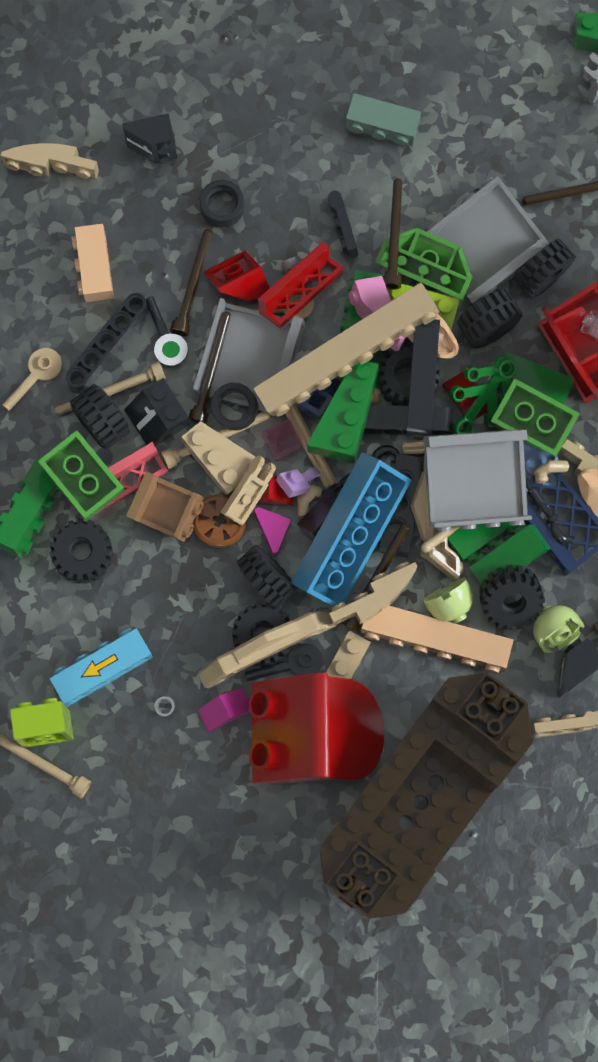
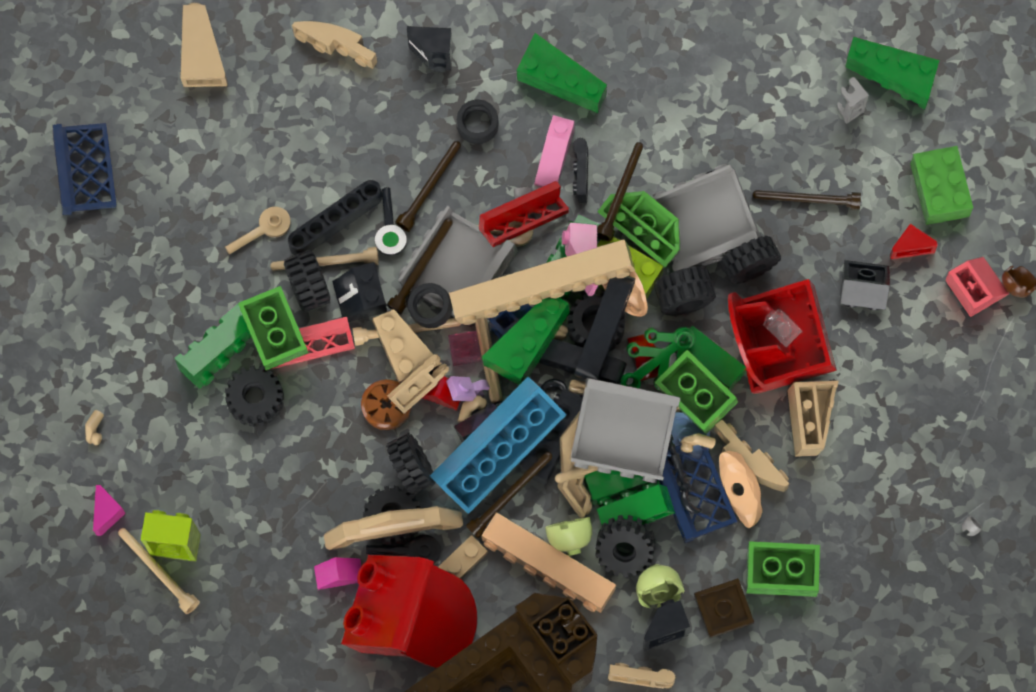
camera: 20 degrees right, 5 degrees down
medium azure brick [49,628,153,707] -> none
light nougat brick [72,224,114,302] -> none
medium nougat panel [126,472,204,542] -> none
light grey hinge [154,696,175,716] -> none
red slope [204,250,270,301] -> none
dark pink slope [254,507,291,558] -> none
tan slope [329,562,417,626] -> none
sand green brick [346,93,421,146] -> none
none -> green wedge [517,33,607,113]
none -> bright pink slope [534,115,575,187]

